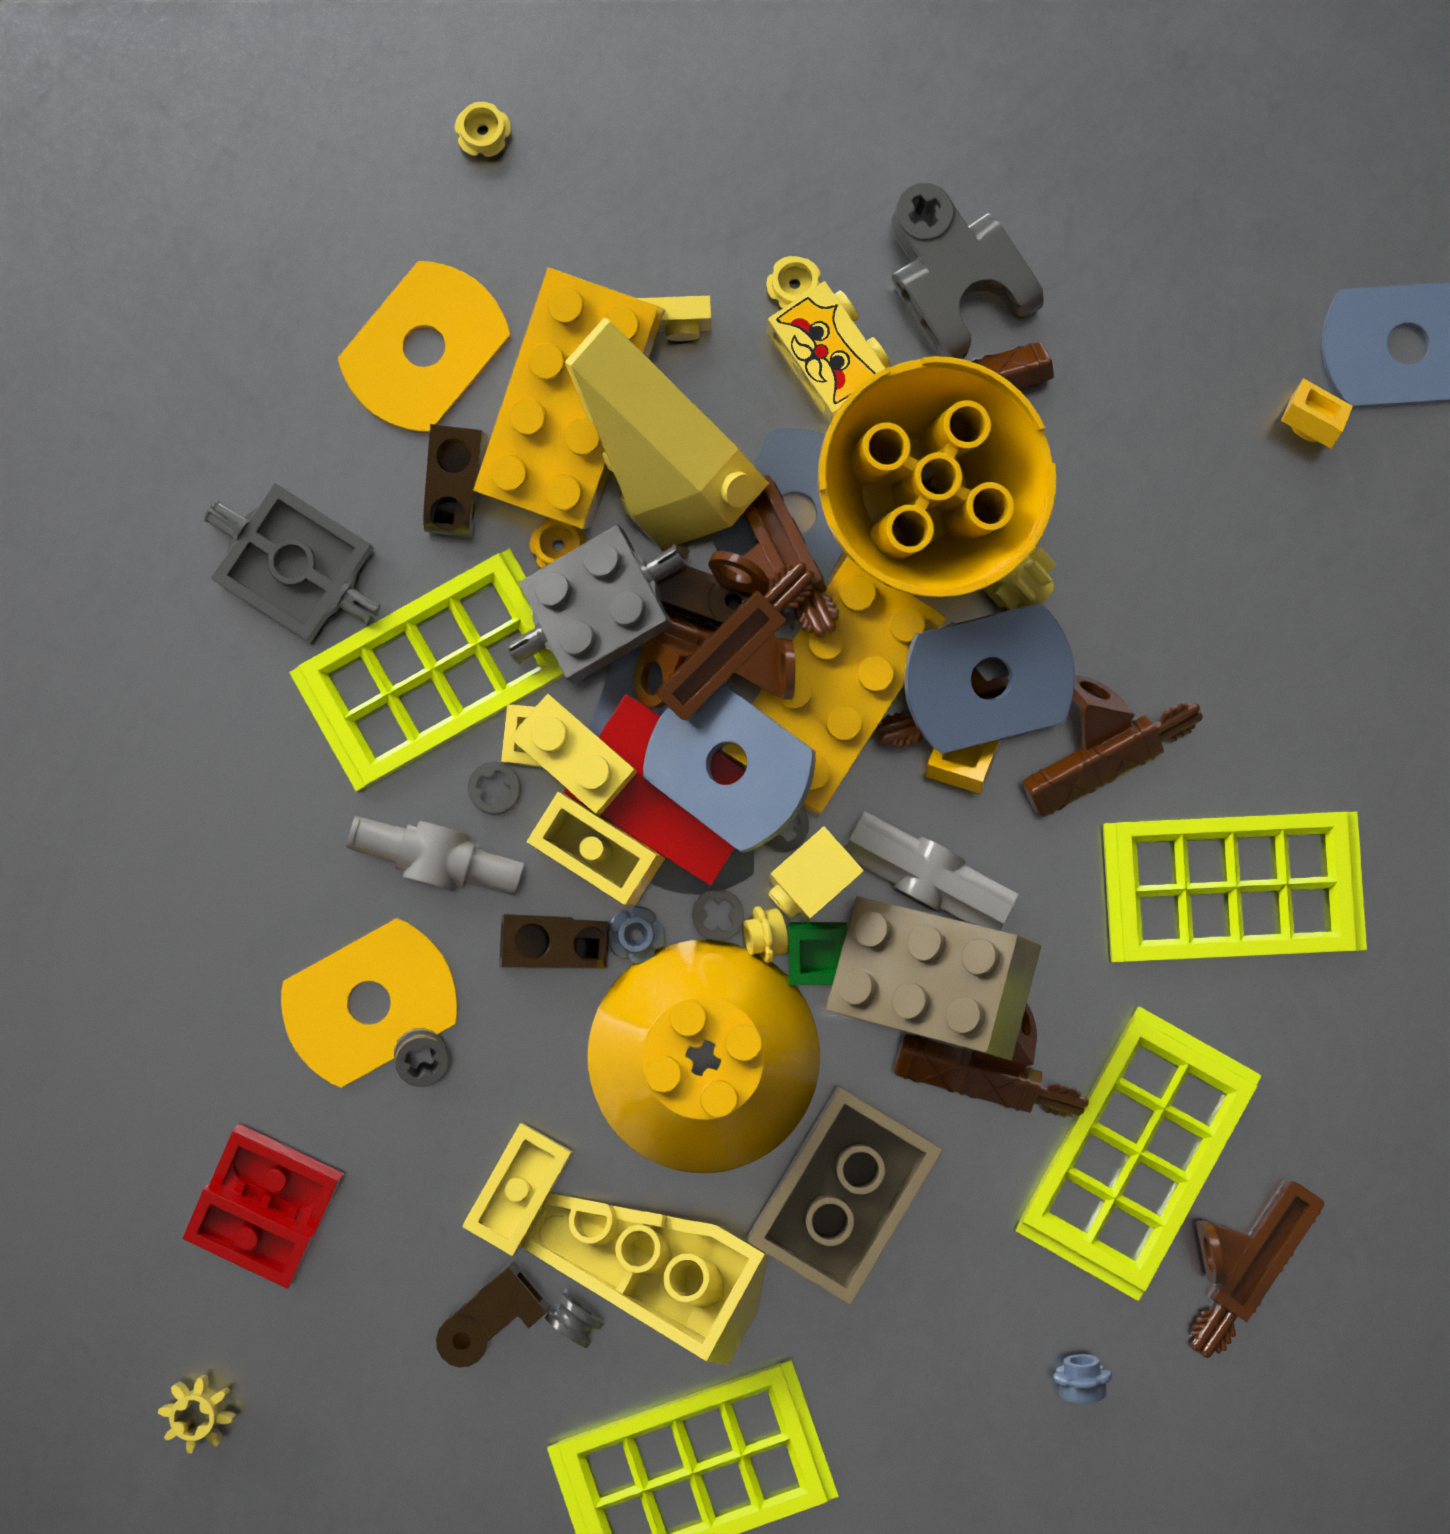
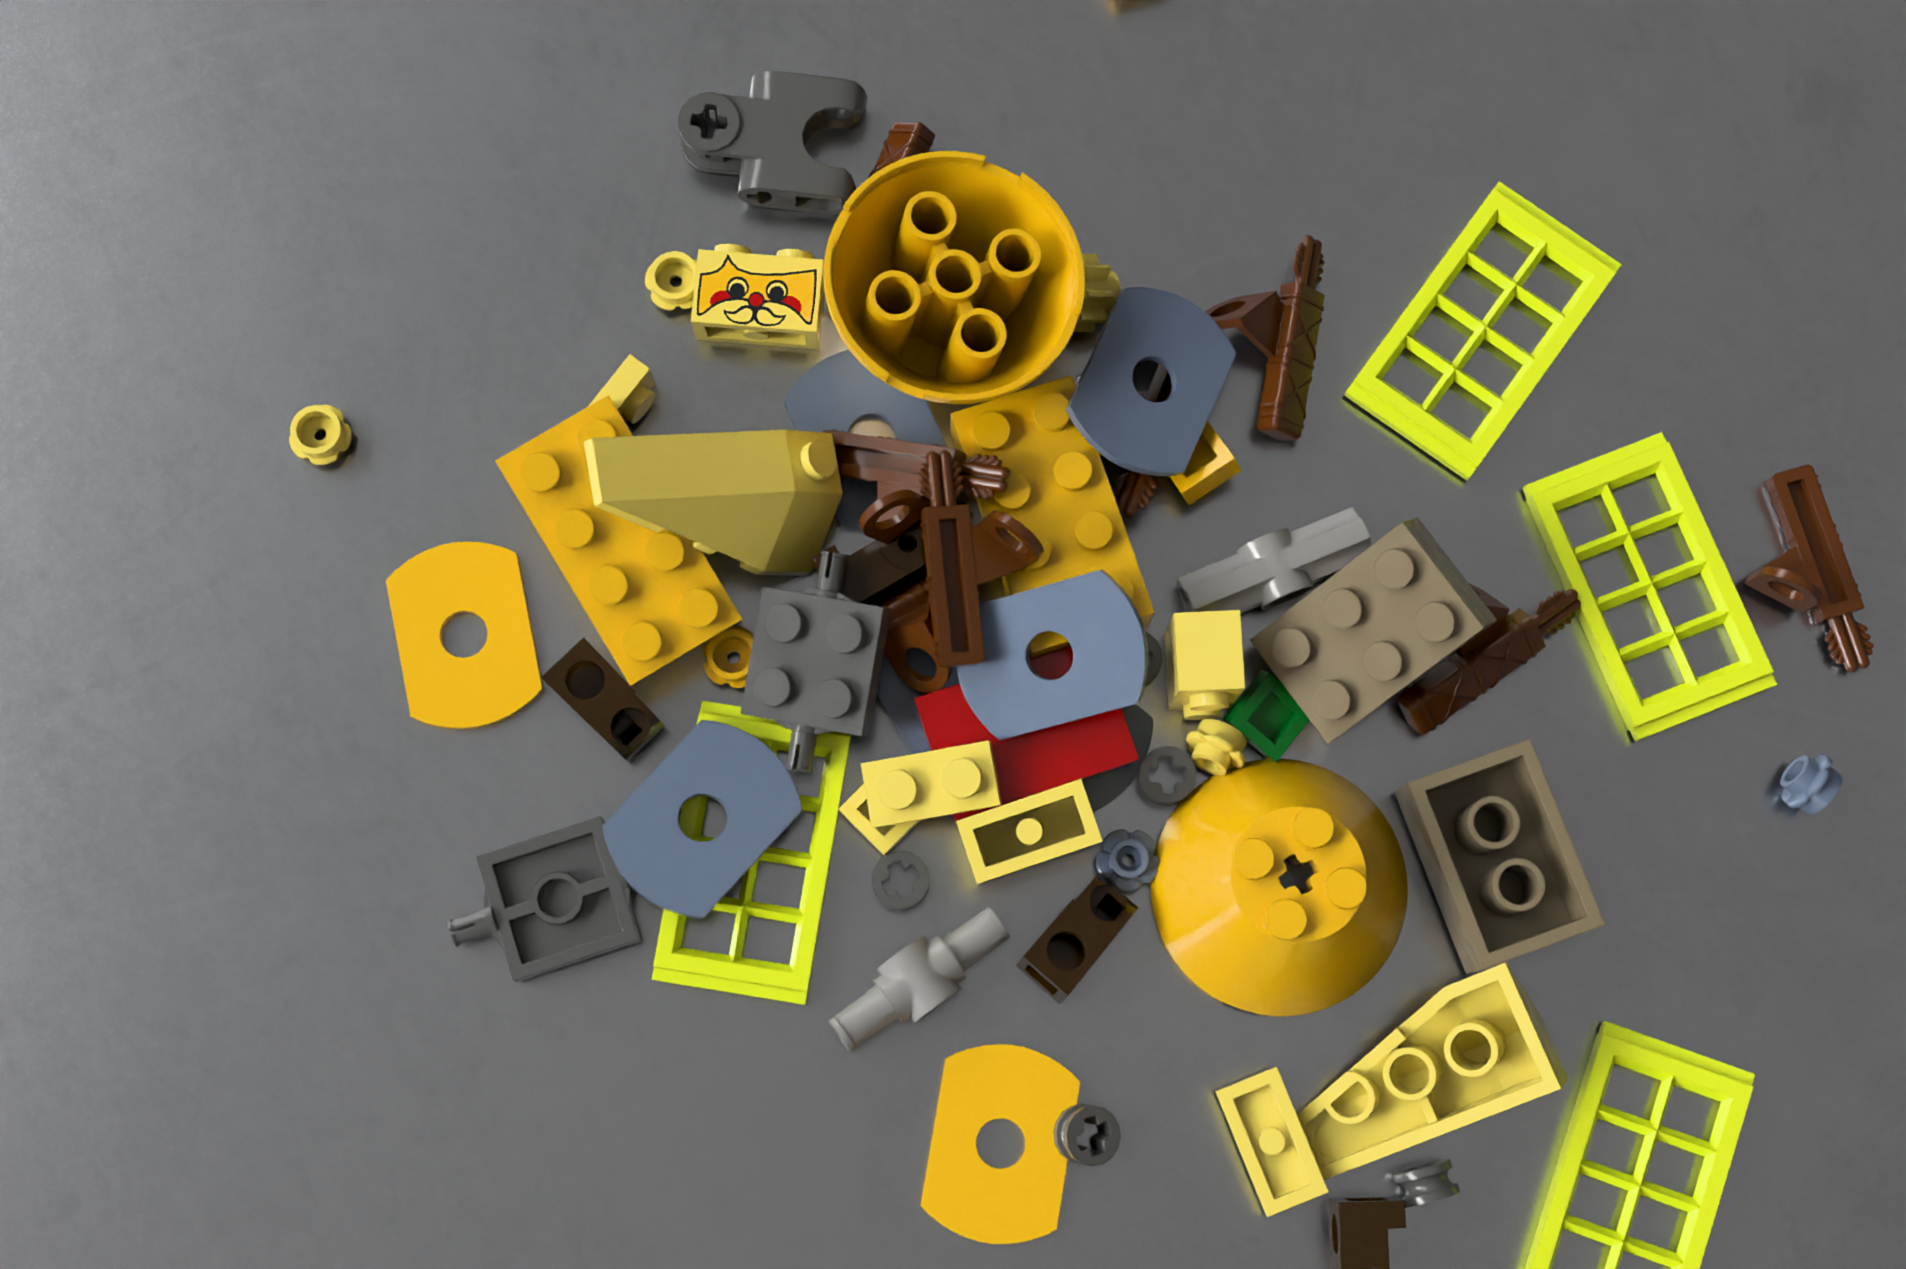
camera: 50 degrees left, 5 degrees down
none -> sand blue piece [602,720,802,919]

